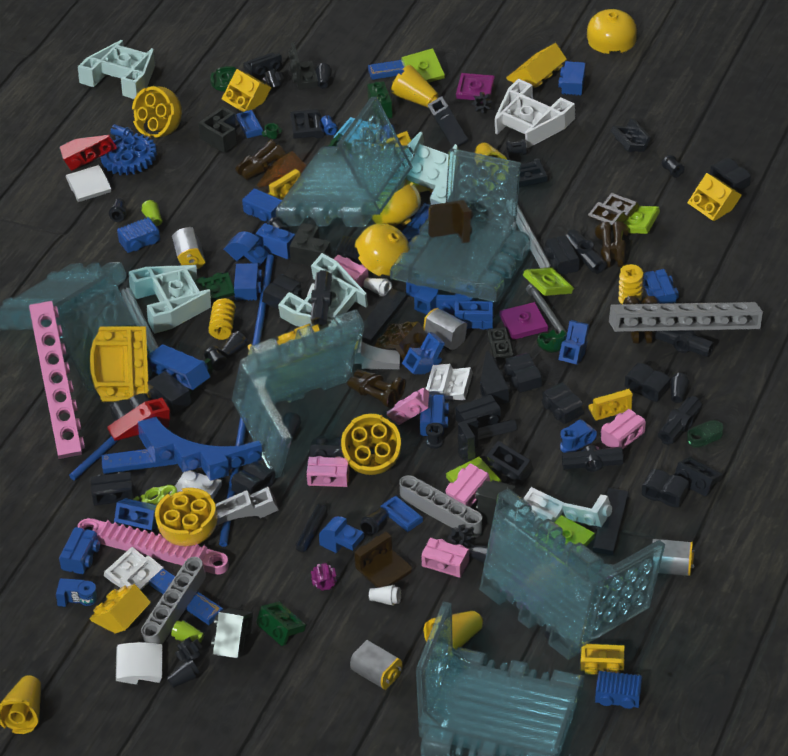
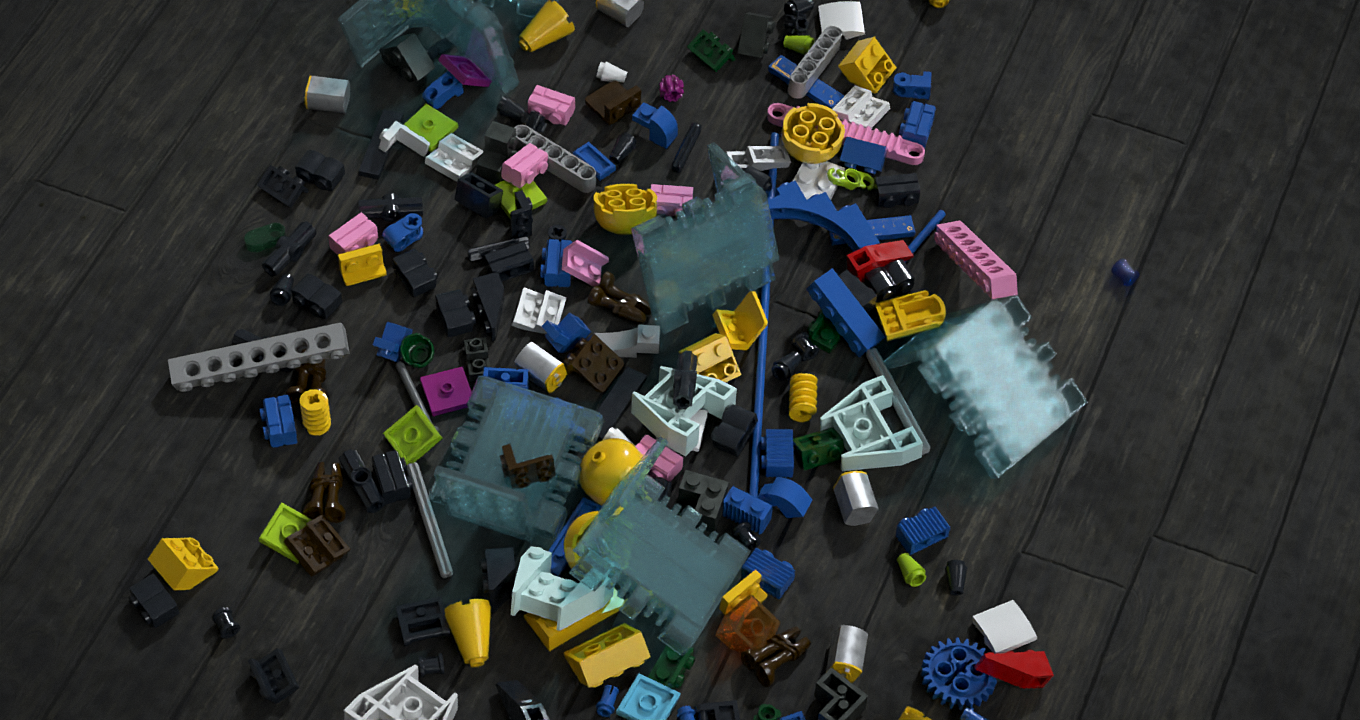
camera: 175 degrees right, 10 degrees up
none -> flat silver piece [826,625,868,683]

